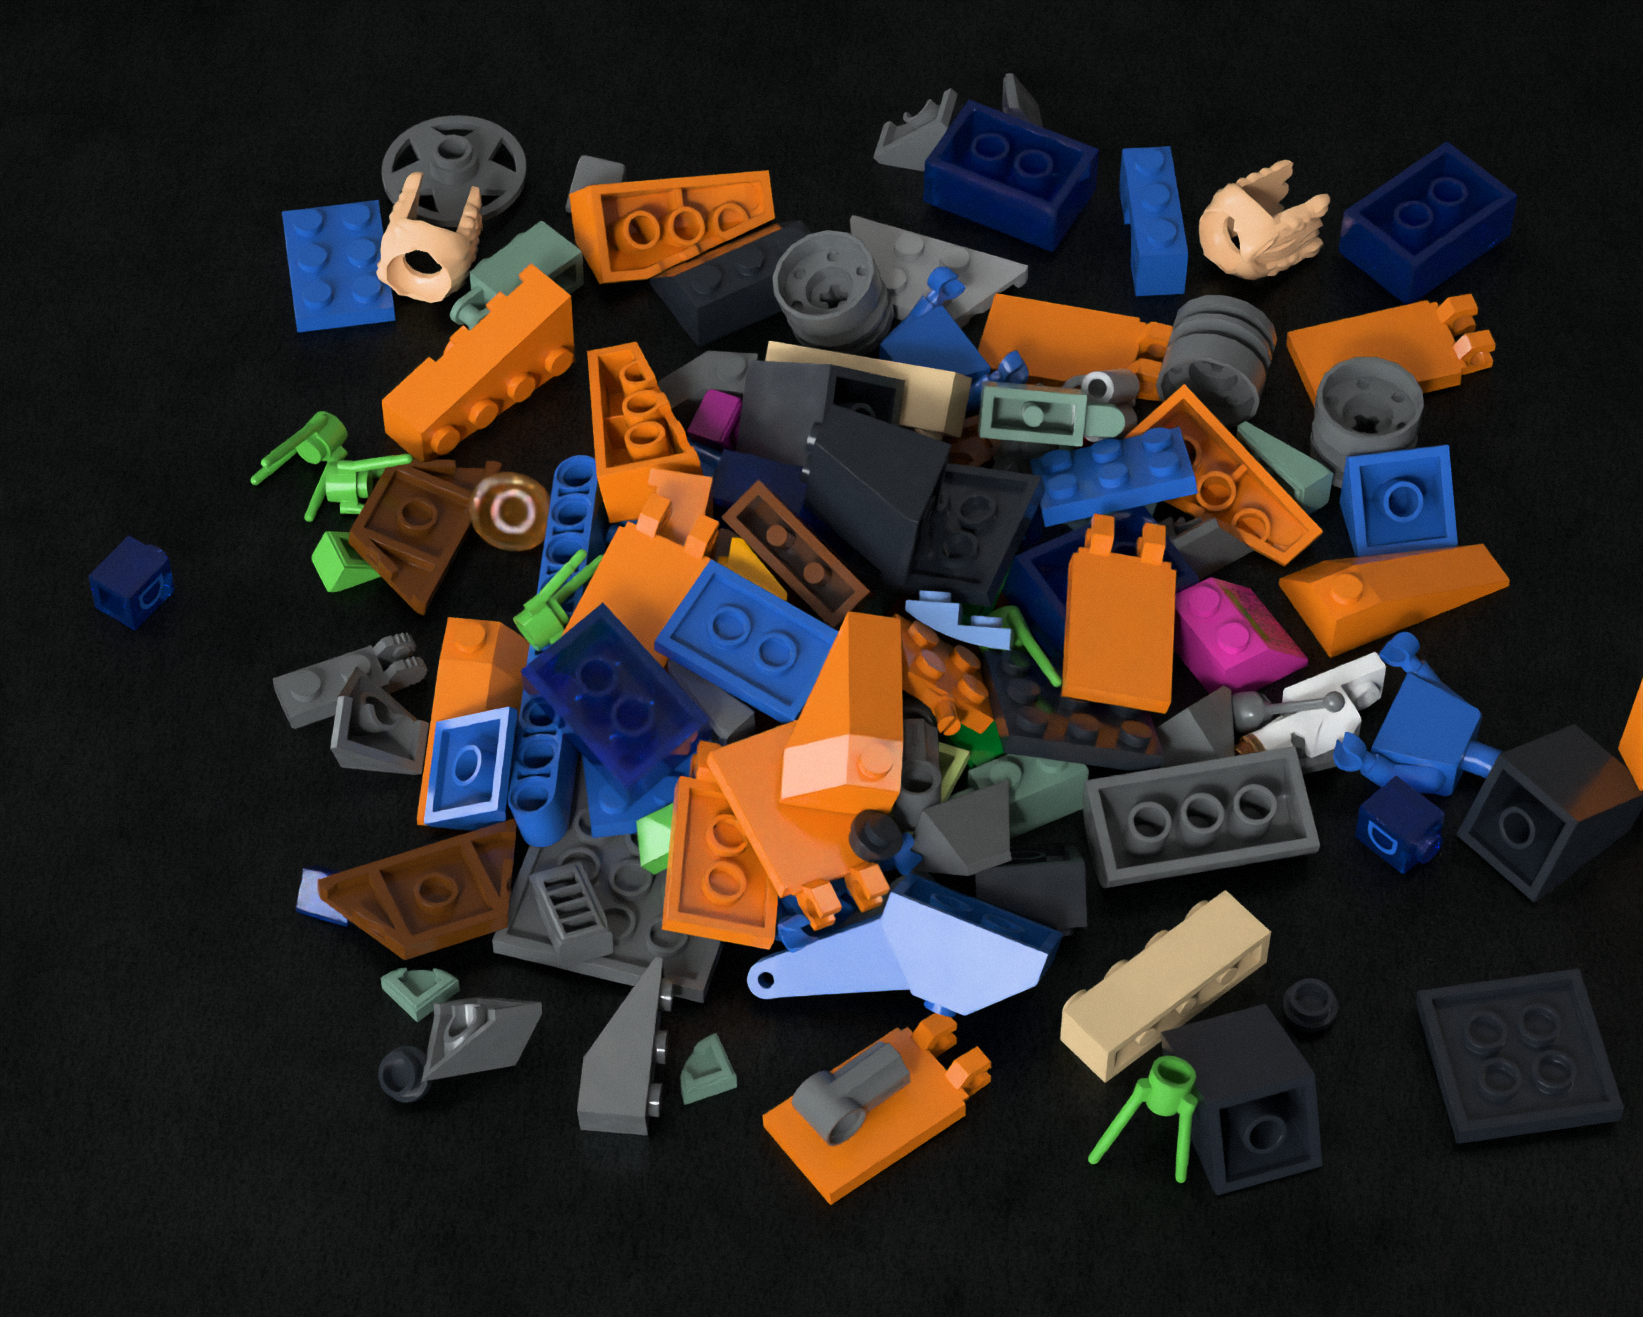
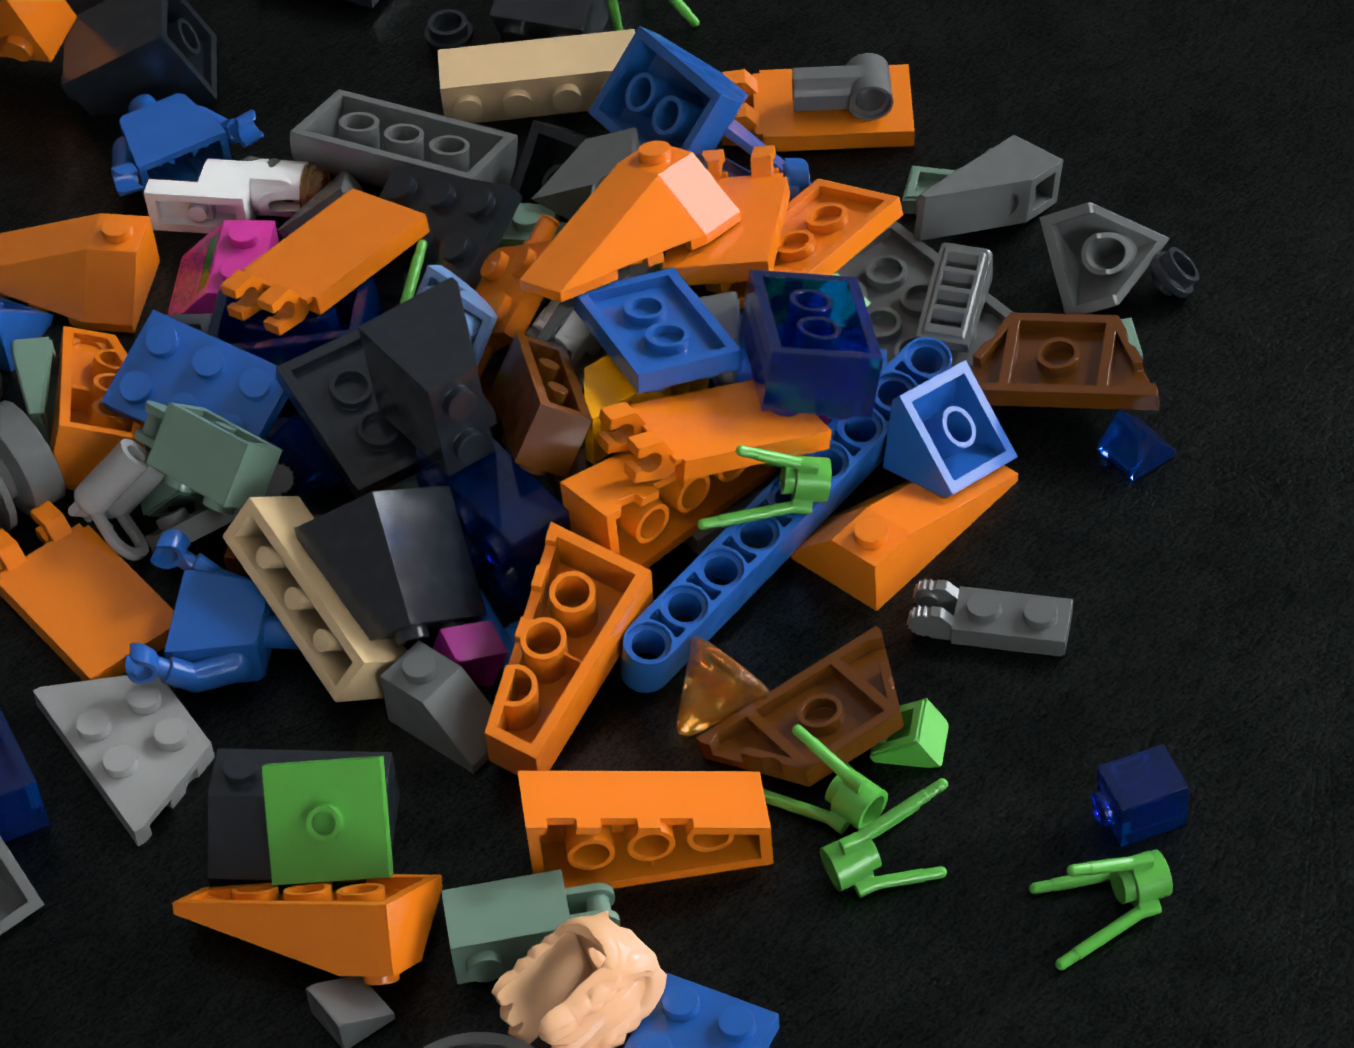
camera: 140 degrees left, 5 degrees down
dark grey slope [330,666,429,775] -> none
dark grey wheel [773,230,894,356] -> none
dark grey hinge [1232,691,1345,734] -> none
clear blue brick [1355,775,1445,875] -> none
none -> bright green plate [262,756,394,885]
none -> bright green plant [1029,850,1173,970]

